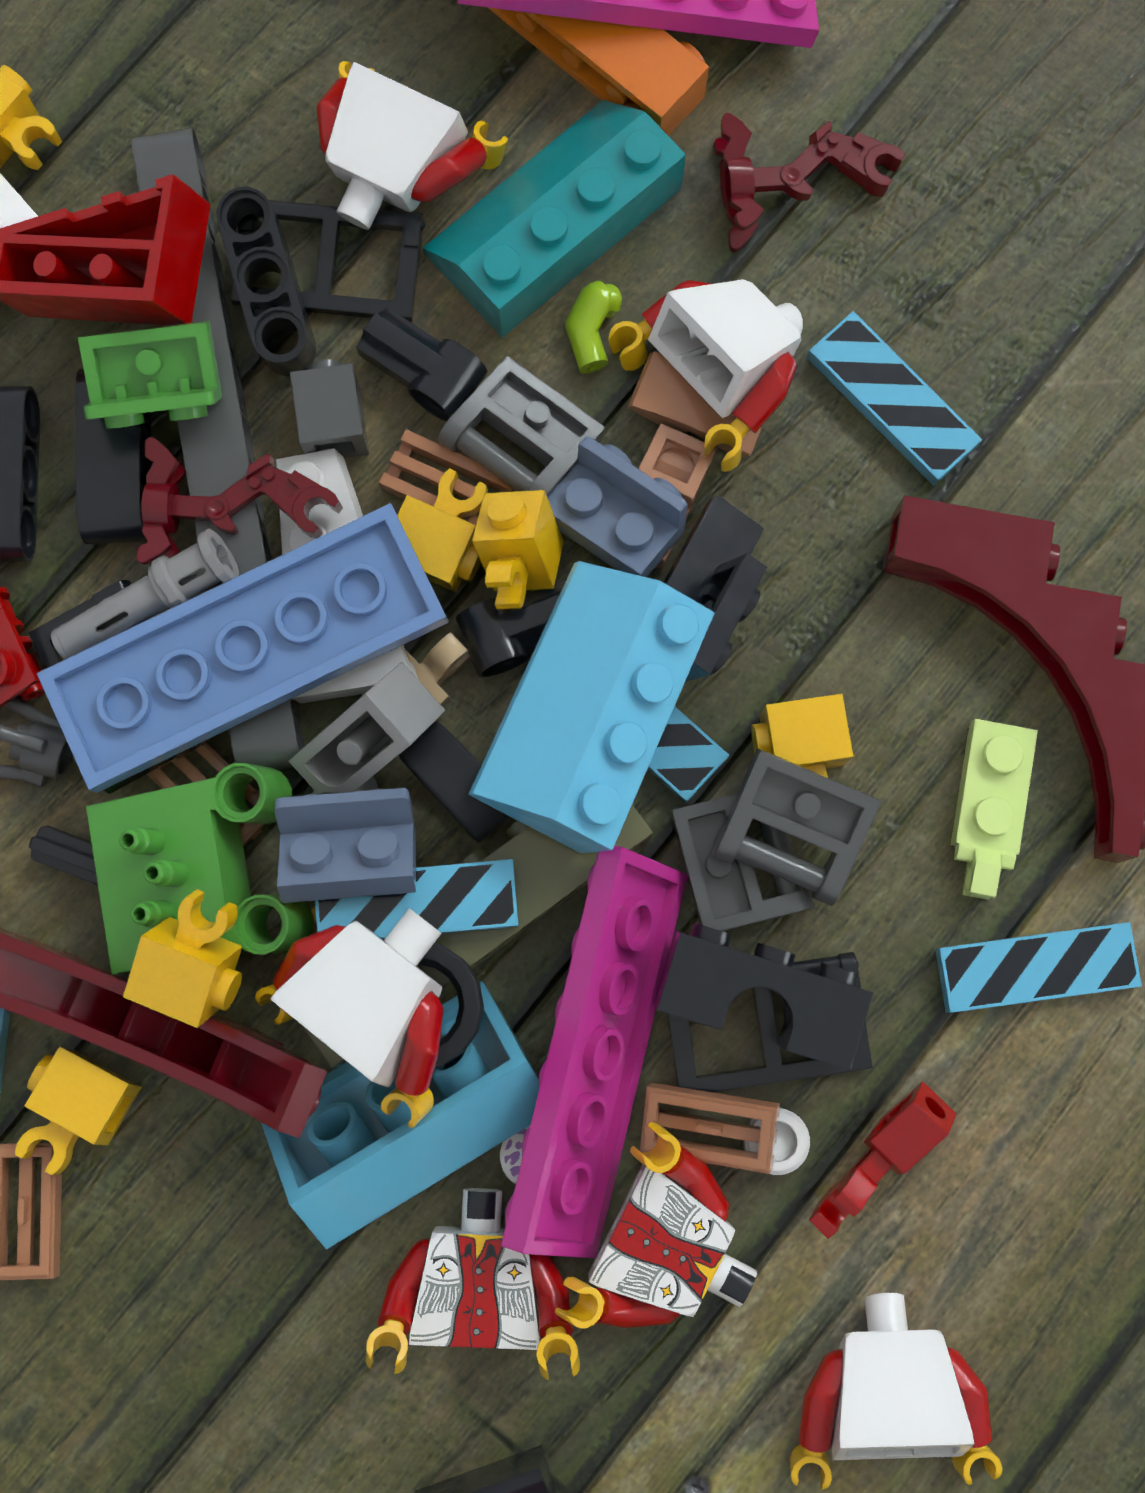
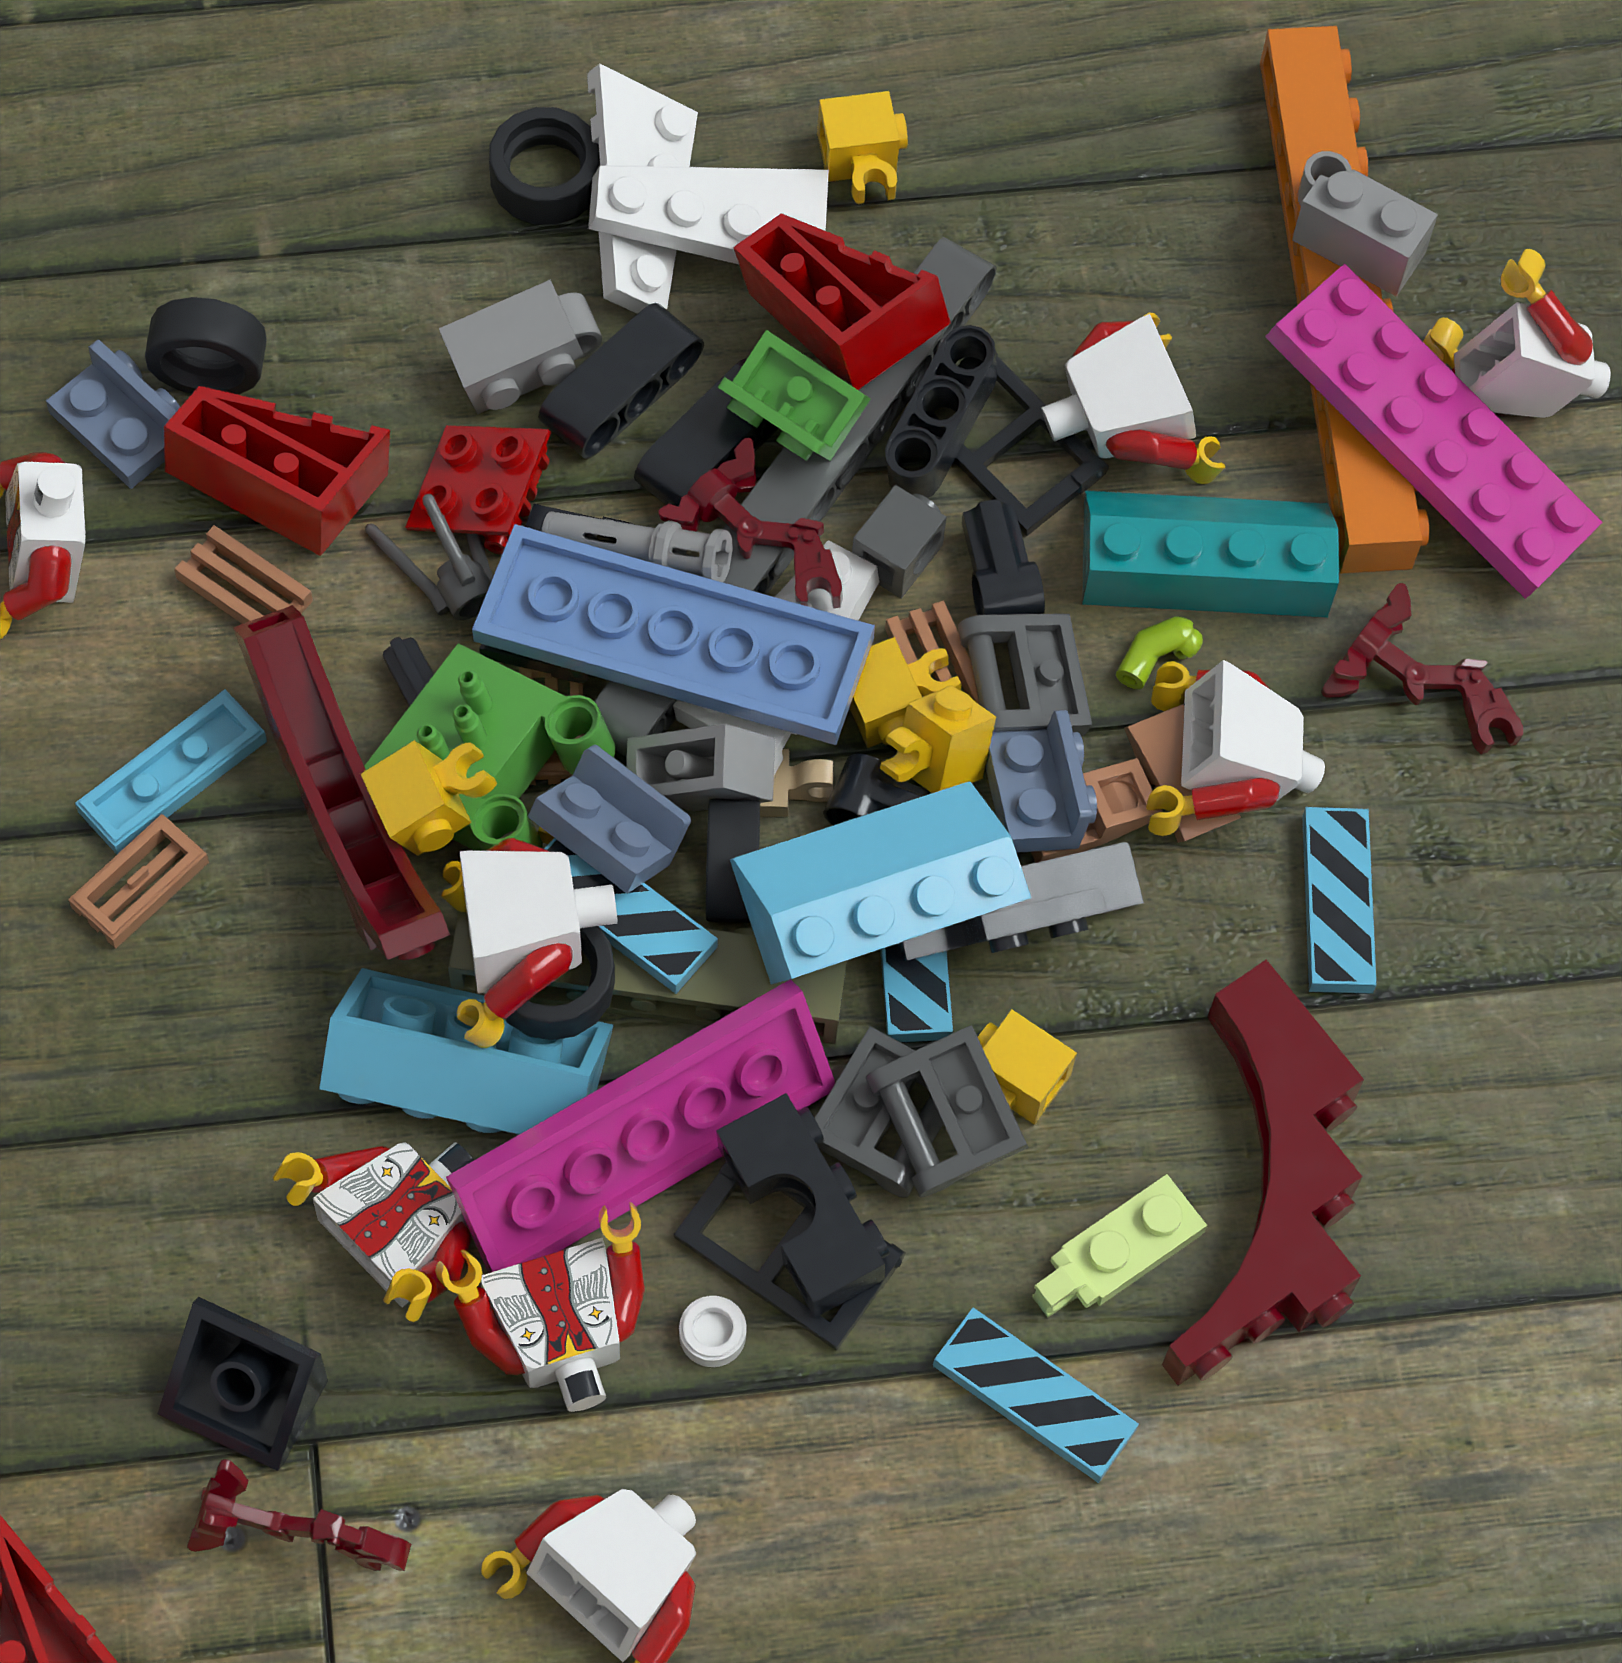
camera: 40 degrees right, 15 degrees down
yellow brick [15,1046,142,1175] -> none
nougat tile [640,1082,780,1174] -> none
red piece [809,1081,957,1239] -> none

